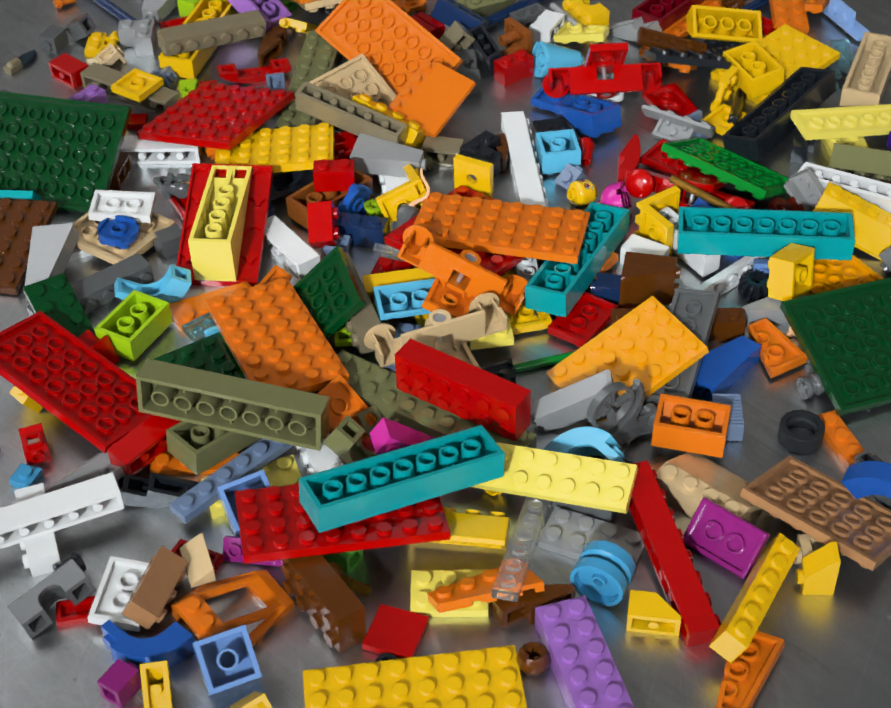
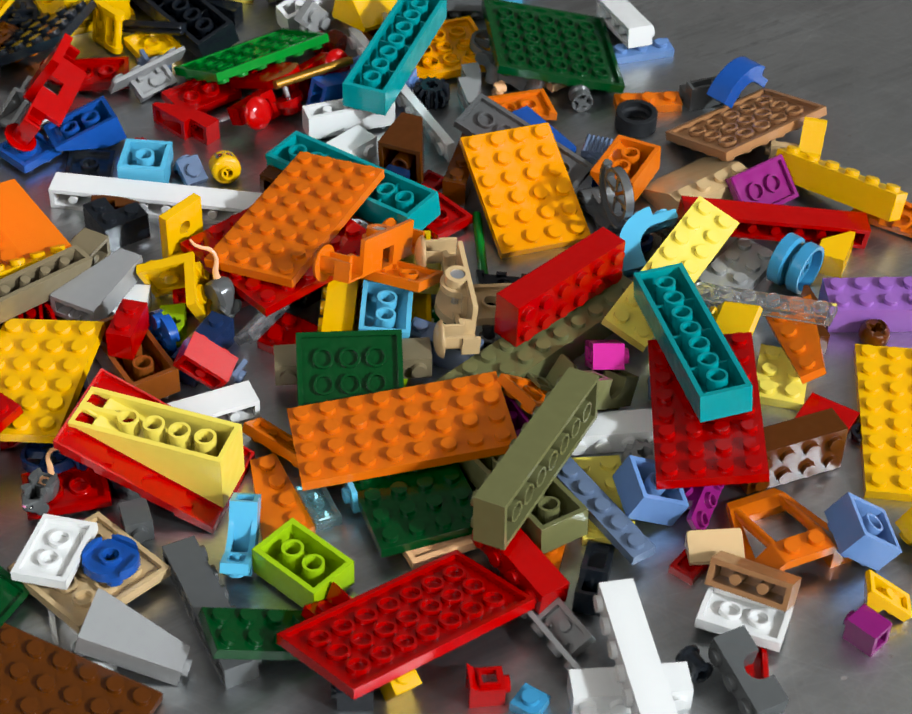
camera: 80 degrees left, 0 degrees up
blue arch [101,620,195,670] -> none
light grey slope [531,369,621,432] -> none
dark pink cylinder [597,181,632,221] -> none
yellow bracket [634,185,681,256] -> none
yellow brick [767,243,815,301] -> none

